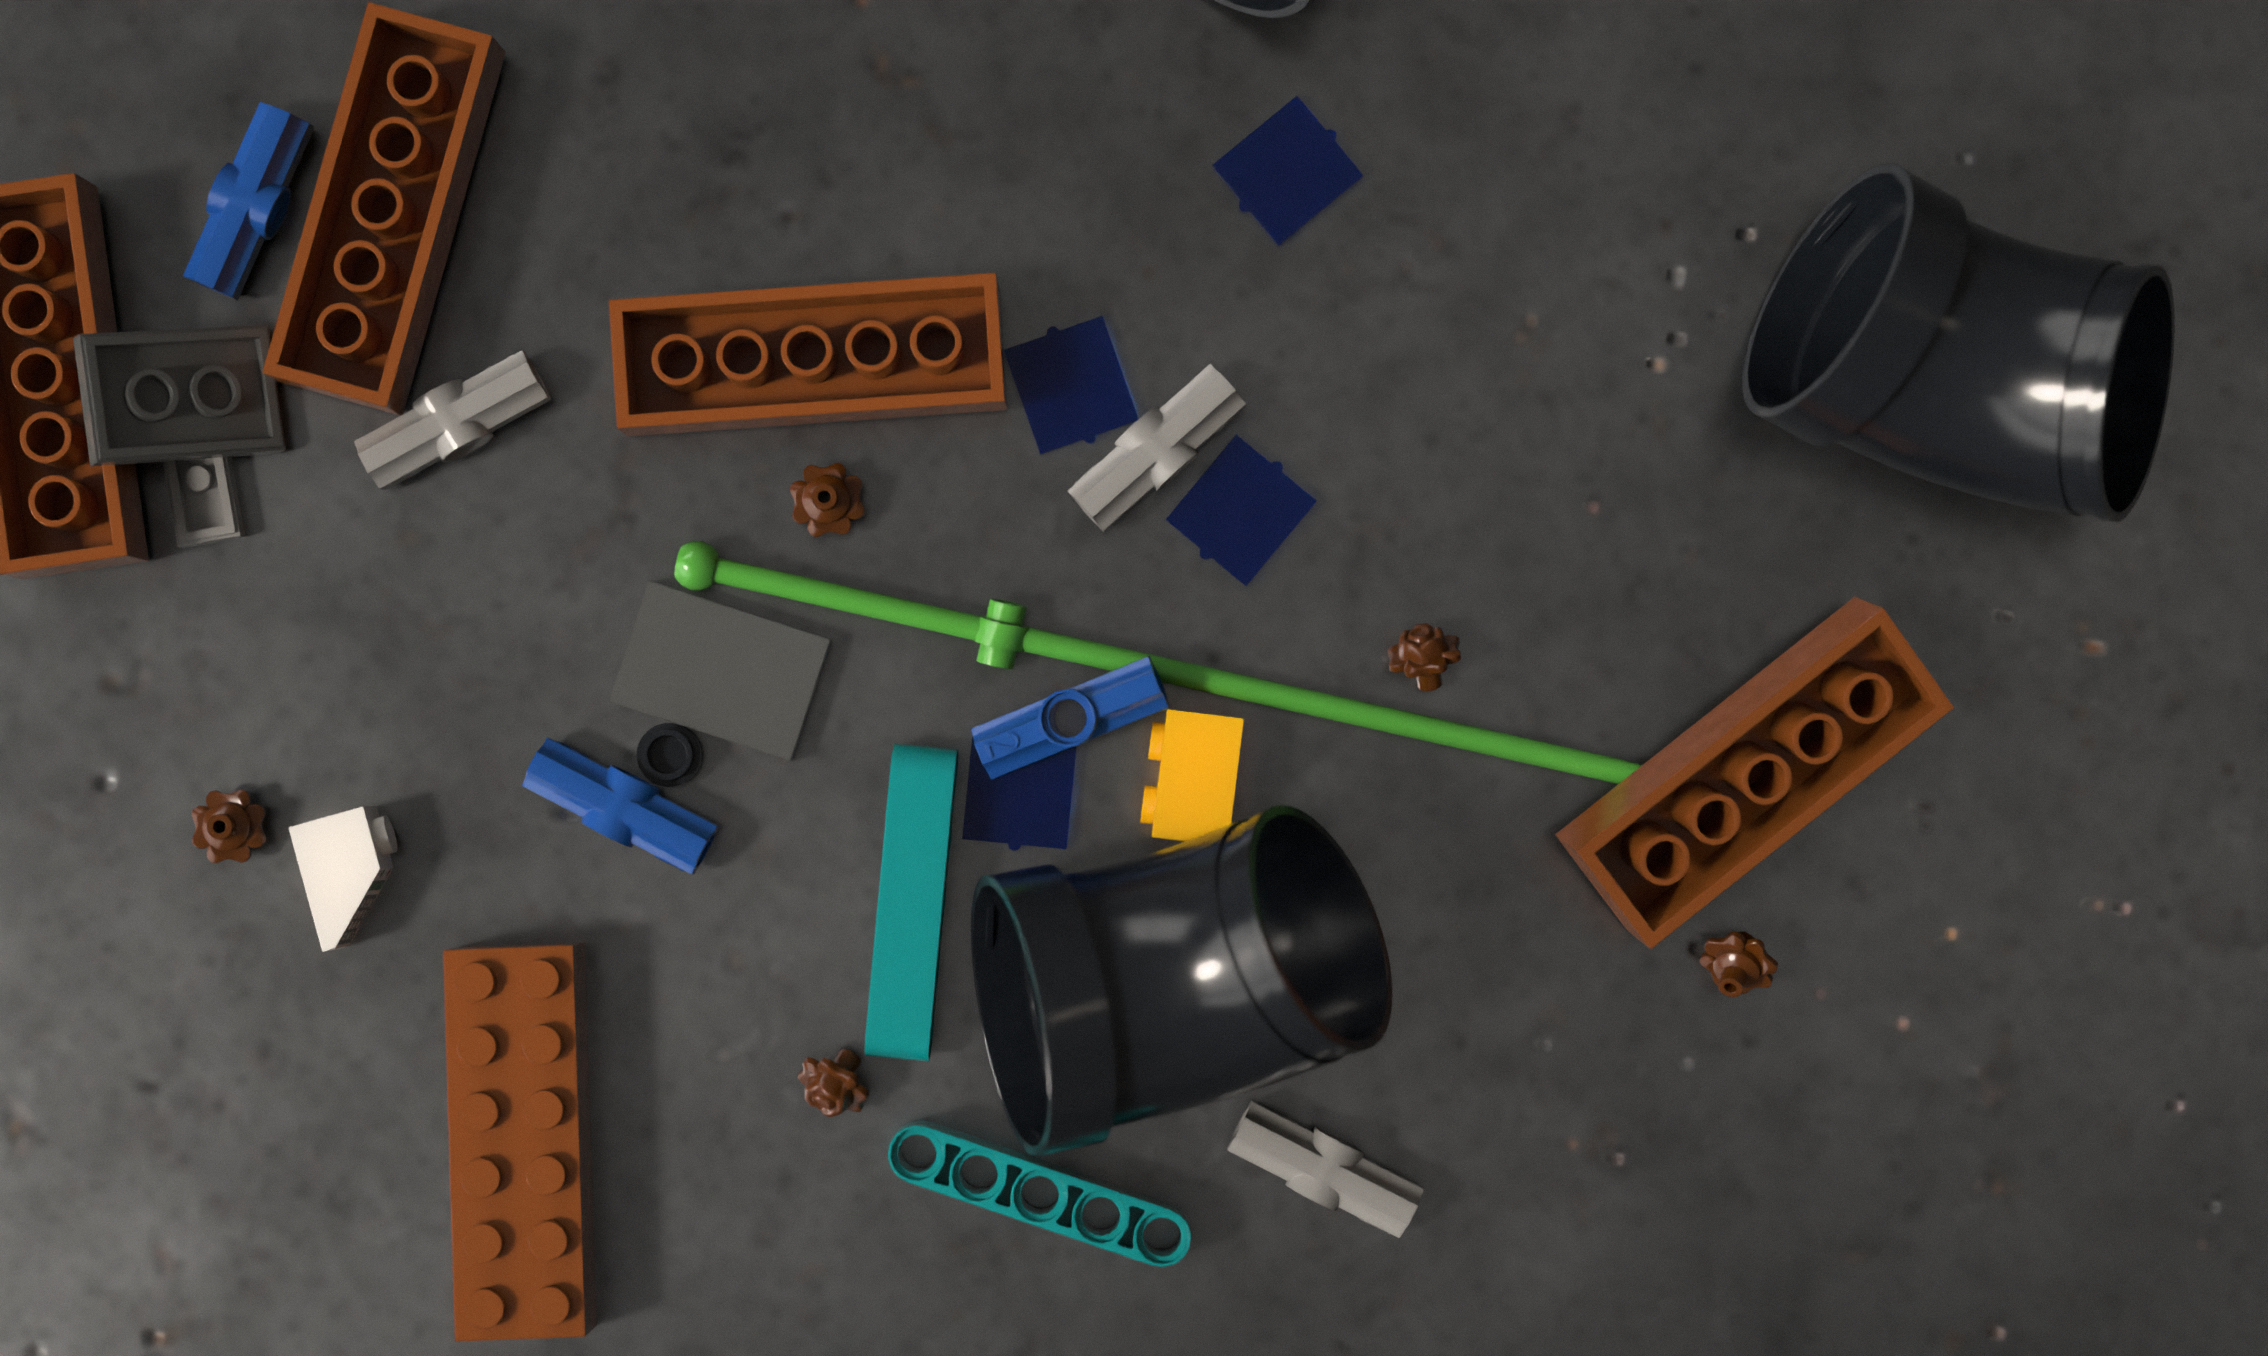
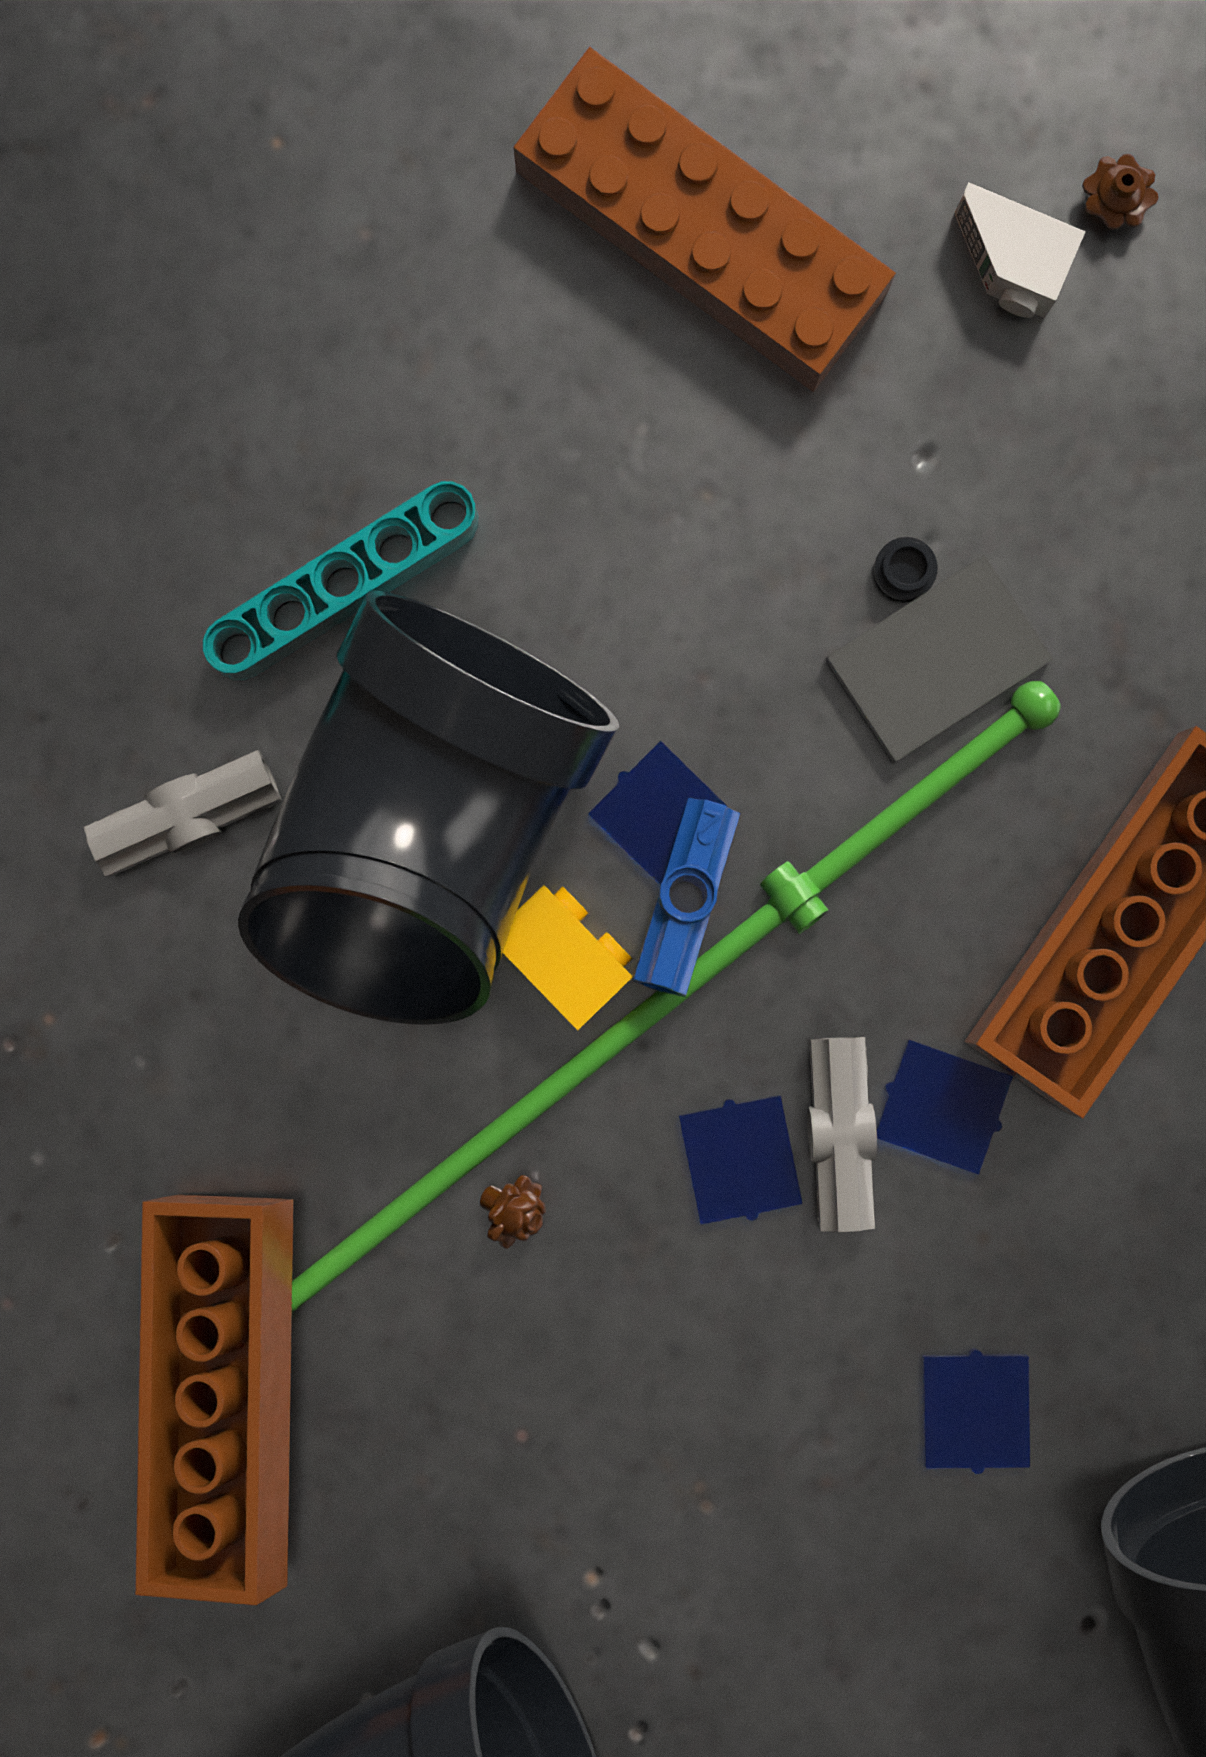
camera: 130 degrees right, 0 degrees up
blue piece [522,737,720,875] -> none
reddish brown plant [790,463,865,537] -> none
reddish brown plant [797,1049,869,1117] -> none
teal beam [865,743,958,1062] -> none
reddish brown plant [1699,931,1778,997] -> none

